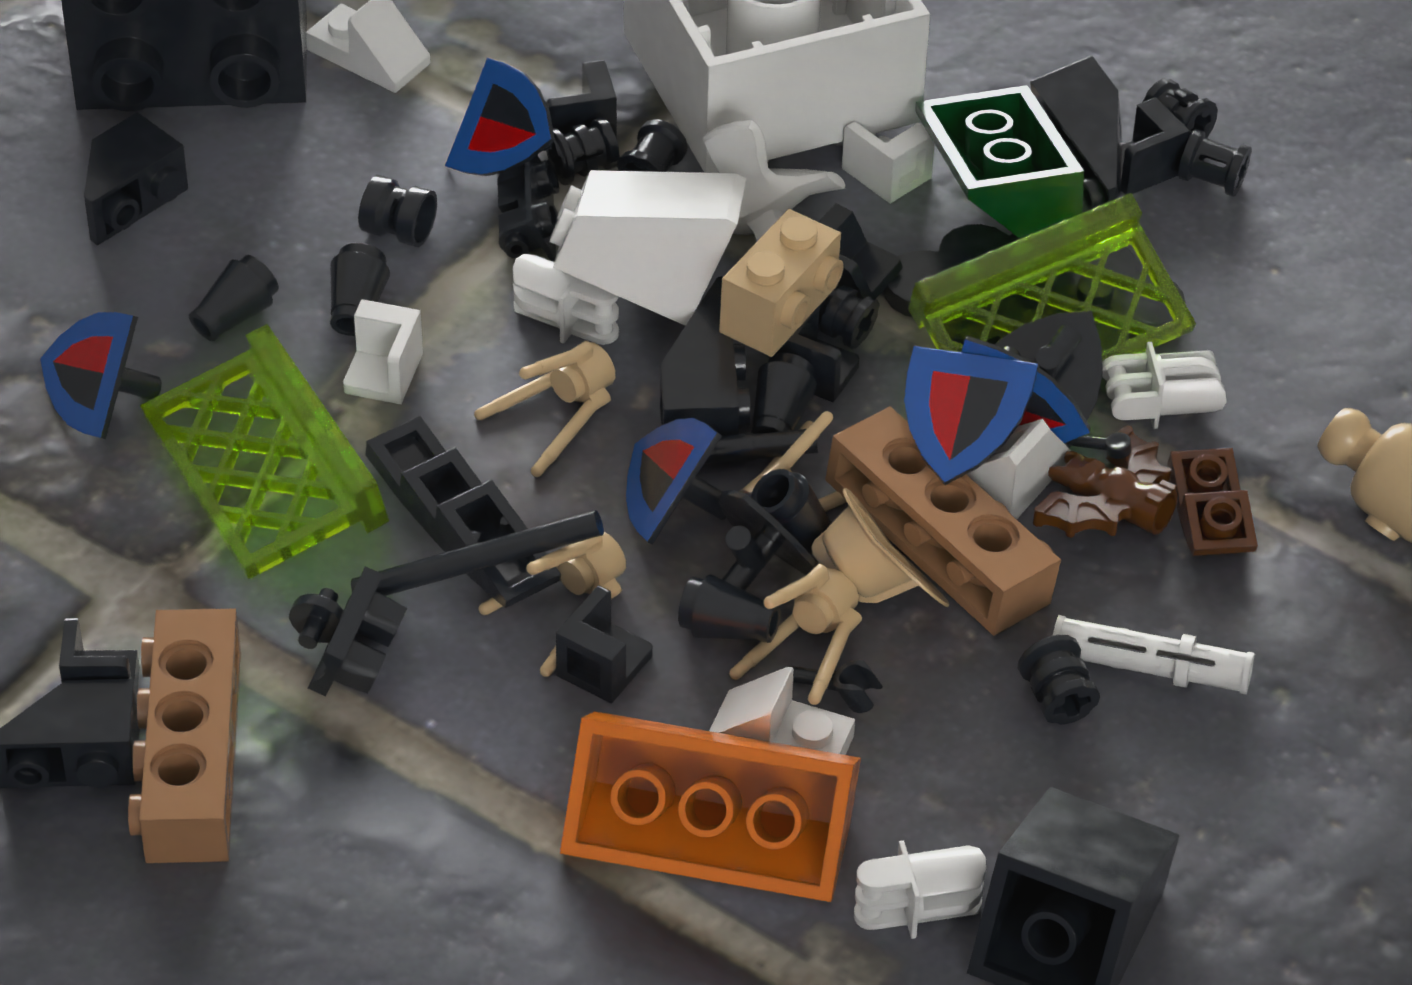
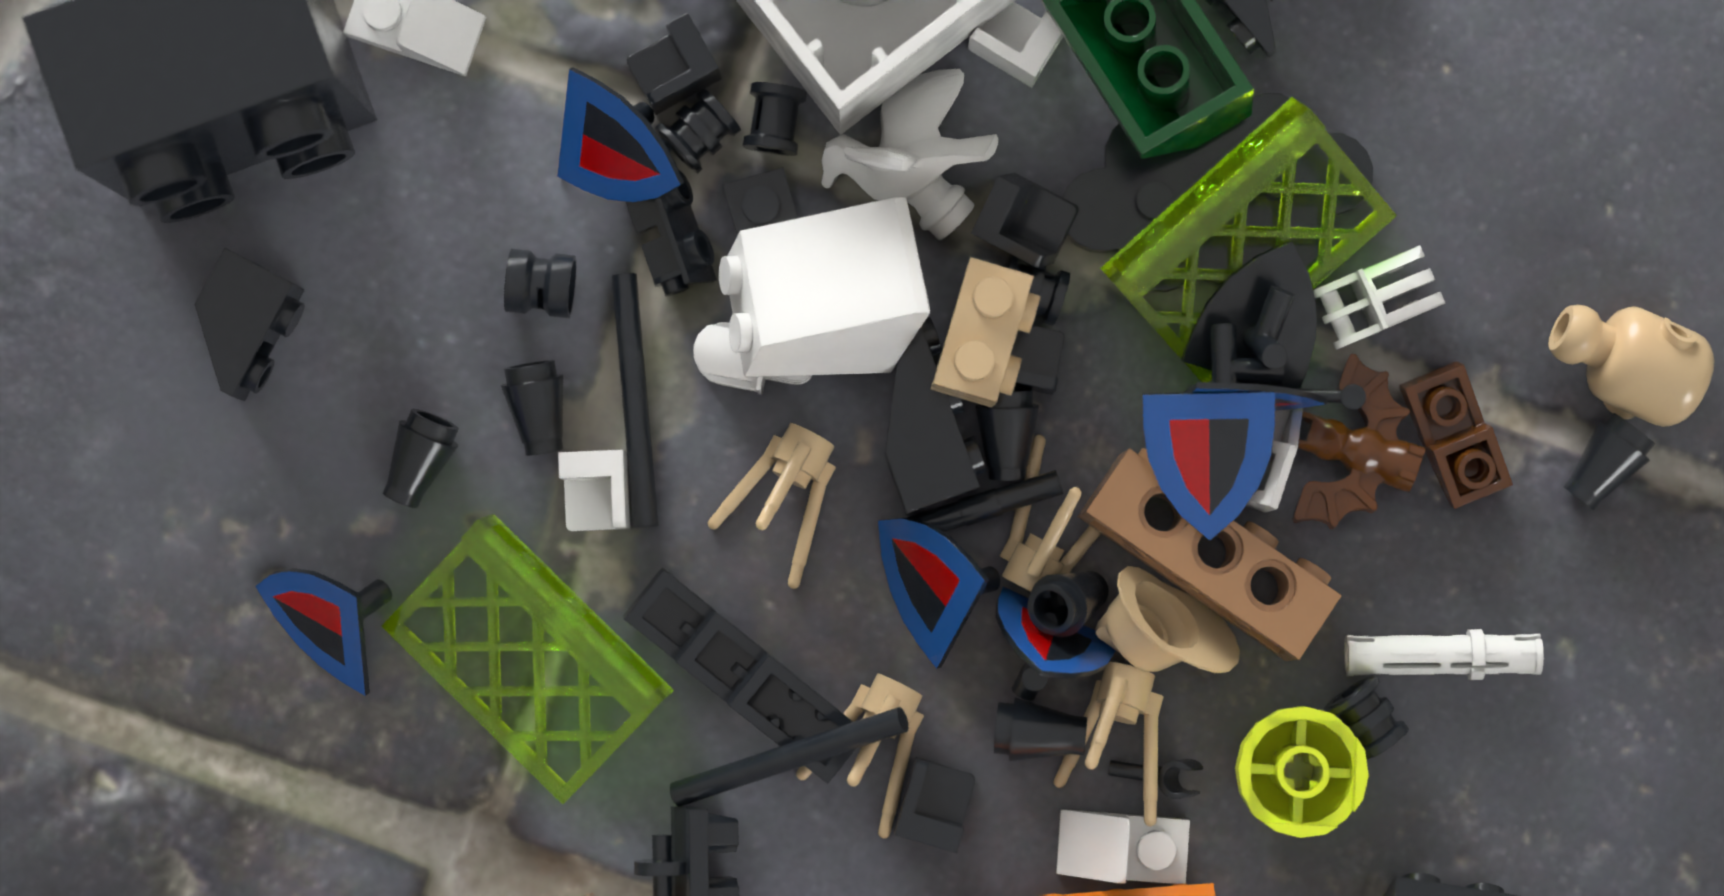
camera: 15 degrees left, 40 degrees up
none -> black bar [612,273,659,528]
none -> neon yellow cylinder [1235,706,1369,838]
none -> black cone [1563,413,1655,510]

